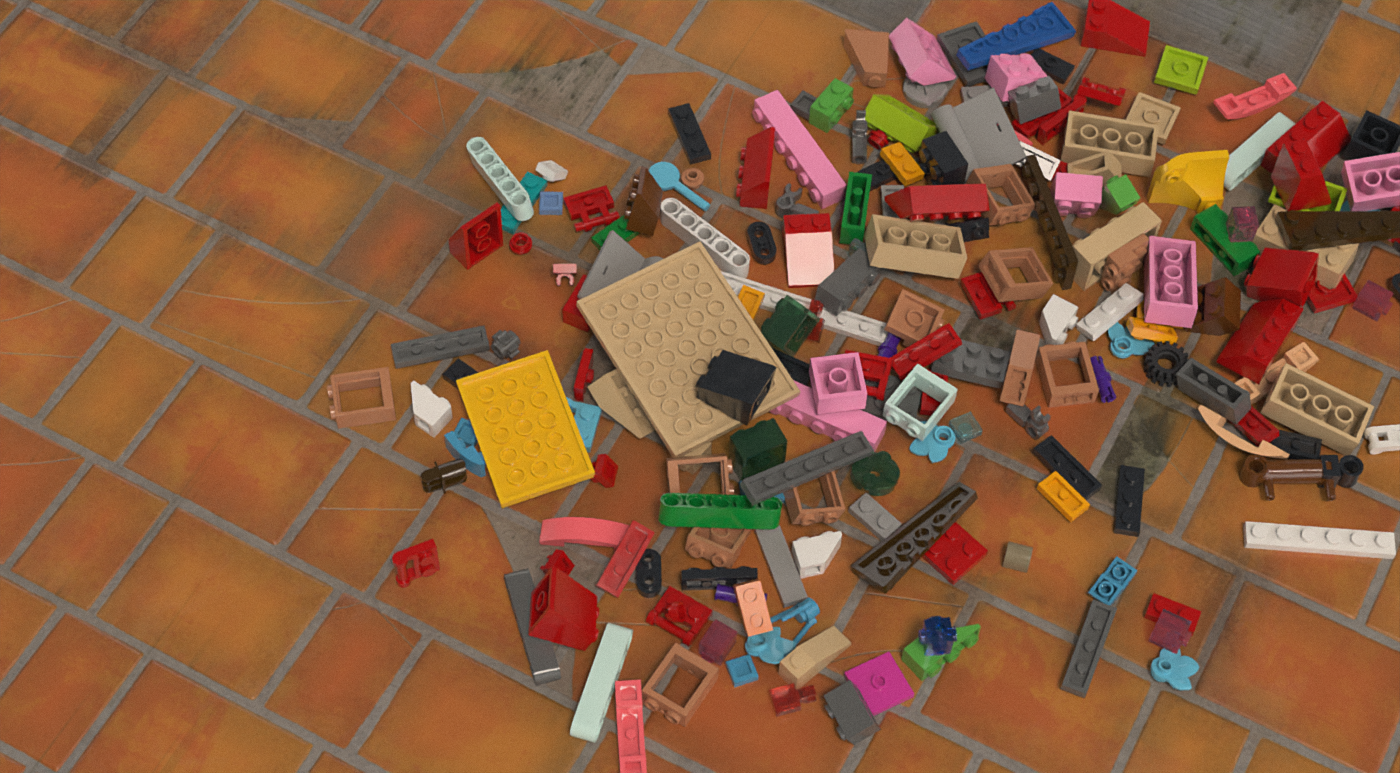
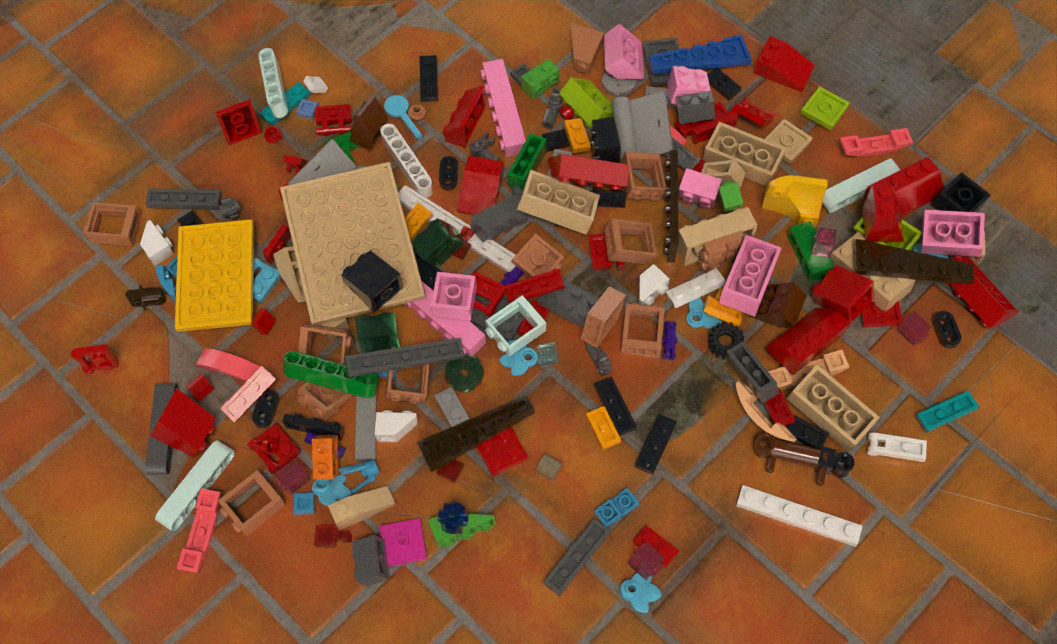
camera: 20 degrees right, 5 degrees up
none -> clear red tile [437,459,464,483]

